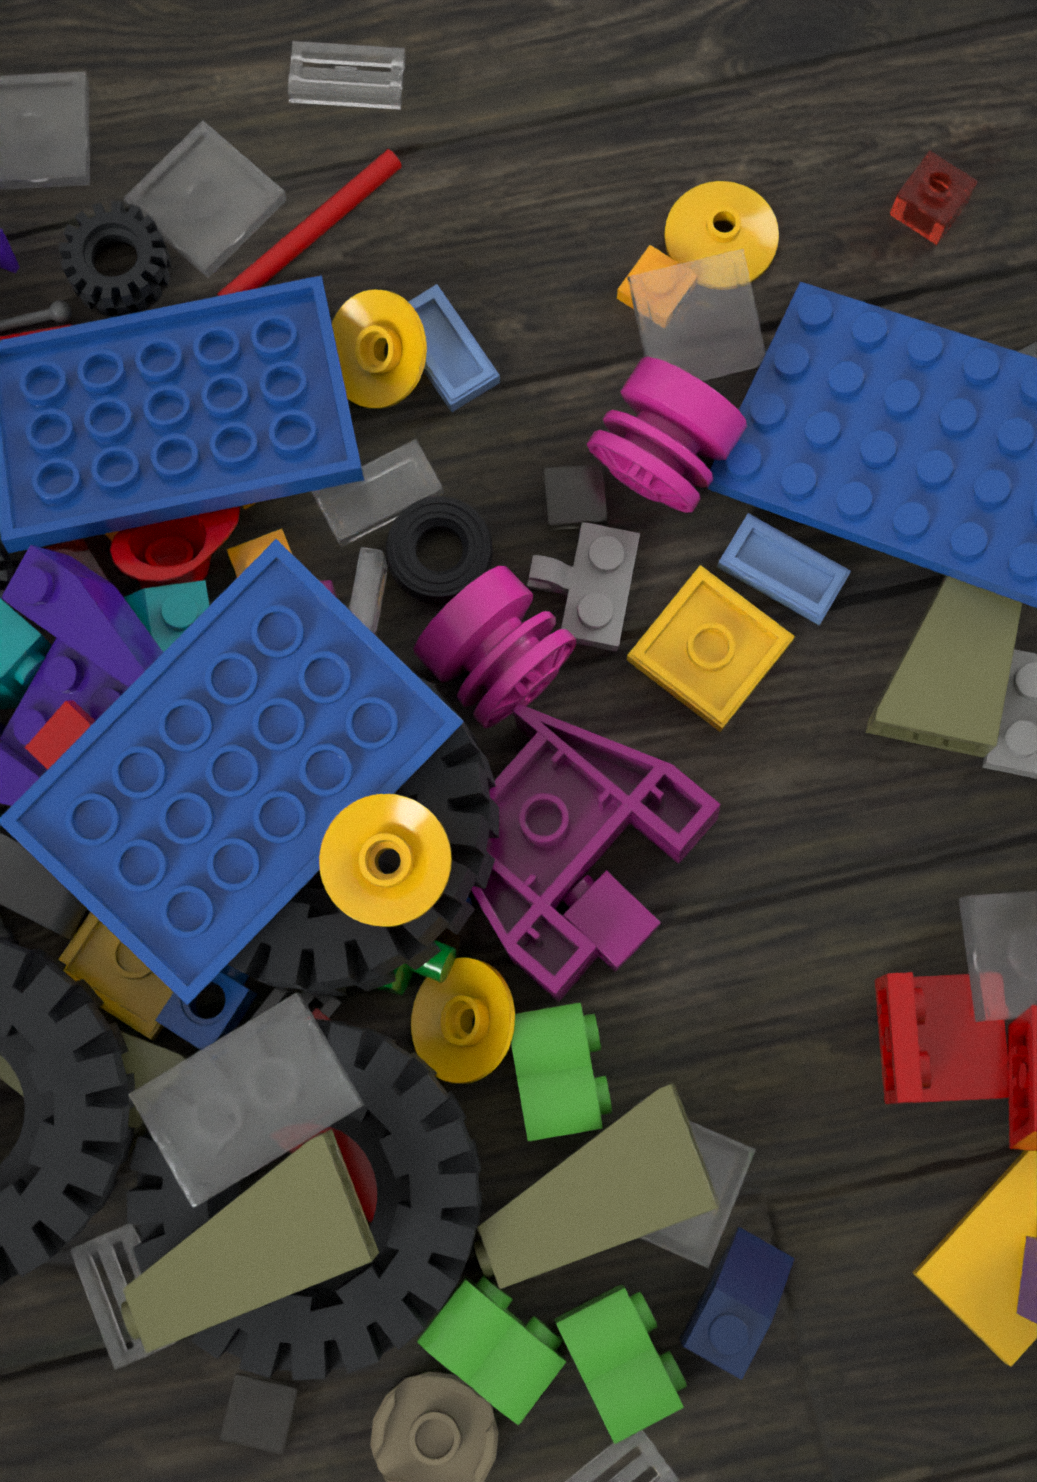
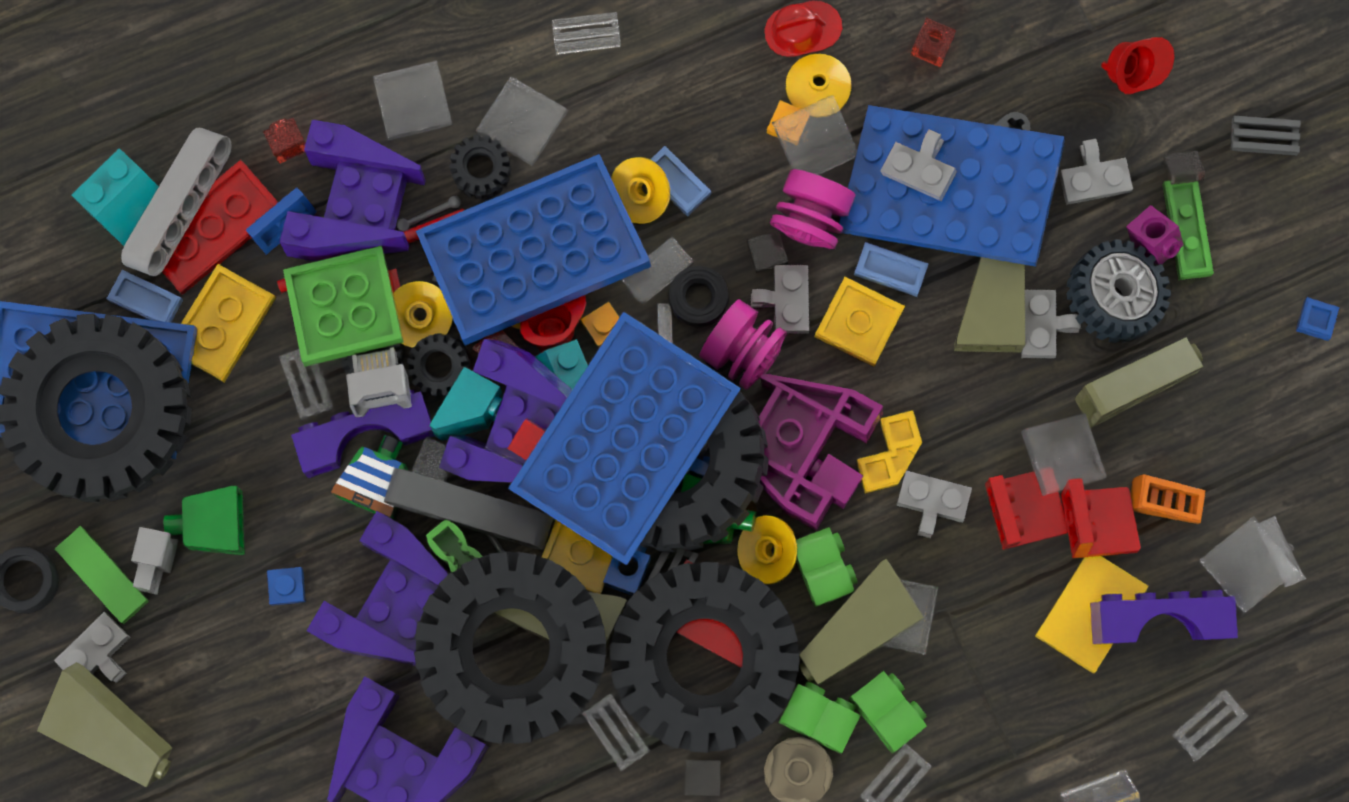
camera: 10 degrees left, 0 degrees up
olive slope [121,1129,379,1353] -> none
clear tile [128,993,365,1208] -> none
red bar [216,149,402,296] -> none
yellow dish [319,794,451,927] -> none
dark blue slope [678,1227,795,1380] -> none
none -> red piece [765,1,842,57]
none -> yellow tile [856,410,922,494]
none -> light grey plate [881,129,957,201]
none -> light grey plate [897,471,972,538]

